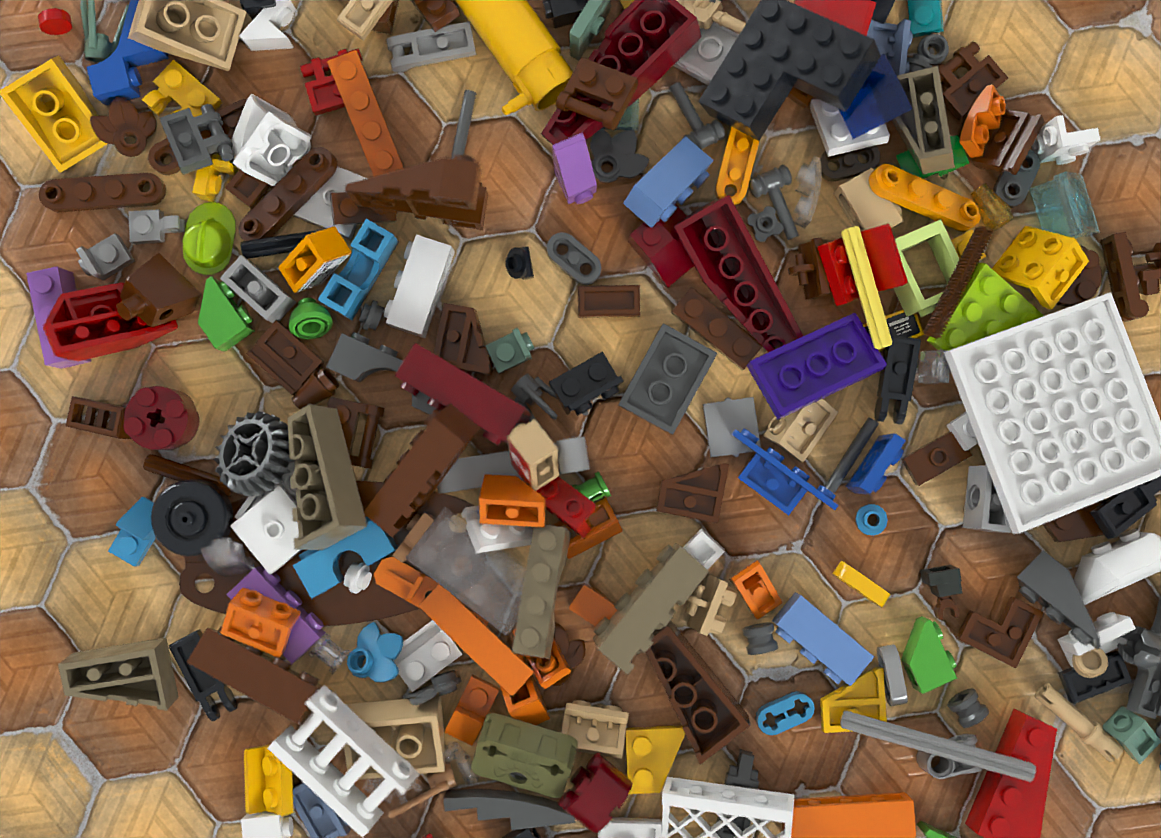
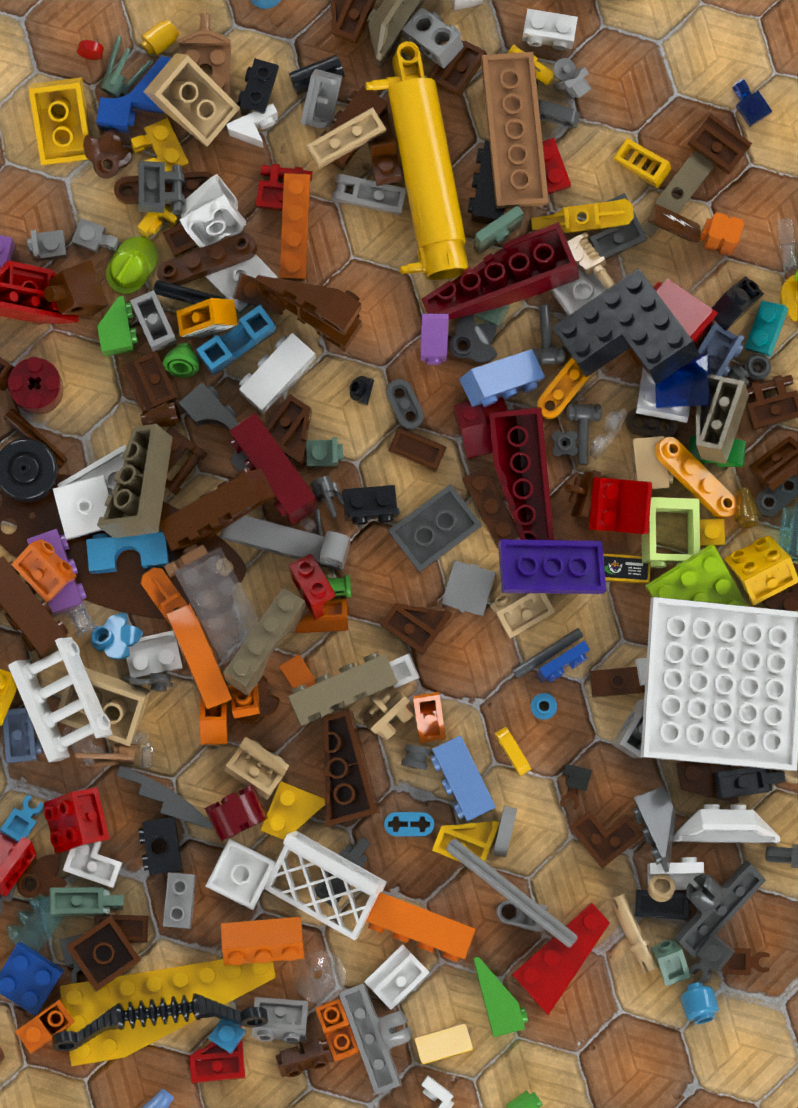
camera: 25 degrees right, 5 degrees down
reddish brown plate [39,173,166,212] -> none
clear slope [201,538,255,577] -> none
dark grey gear [213,411,295,497] -> none
white plate [344,563,372,594] -> none
dark grey plate [359,300,384,330] -> none
orange slope [444,675,500,746] -> none
dark grey bar [451,90,477,159] -> none
white plate [461,505,533,554] -> none
olive axle [471,713,578,798] -> none
orange slope [479,474,545,527] -> none
tan brick [508,419,559,491] -> none
reddish brown plate [556,57,639,131] -> none
blue bracket [731,428,839,516] -> none
light yellow axle [841,226,892,349] -> none
black hinge [874,335,921,424] -> none
bright green slope [901,616,957,694] -> none
clear plate [915,350,951,384] -> none
reddish brown axle [923,226,993,339] -> none
dark grey wheel [947,688,989,728] -> none
orange slope [959,85,1006,158] -> none

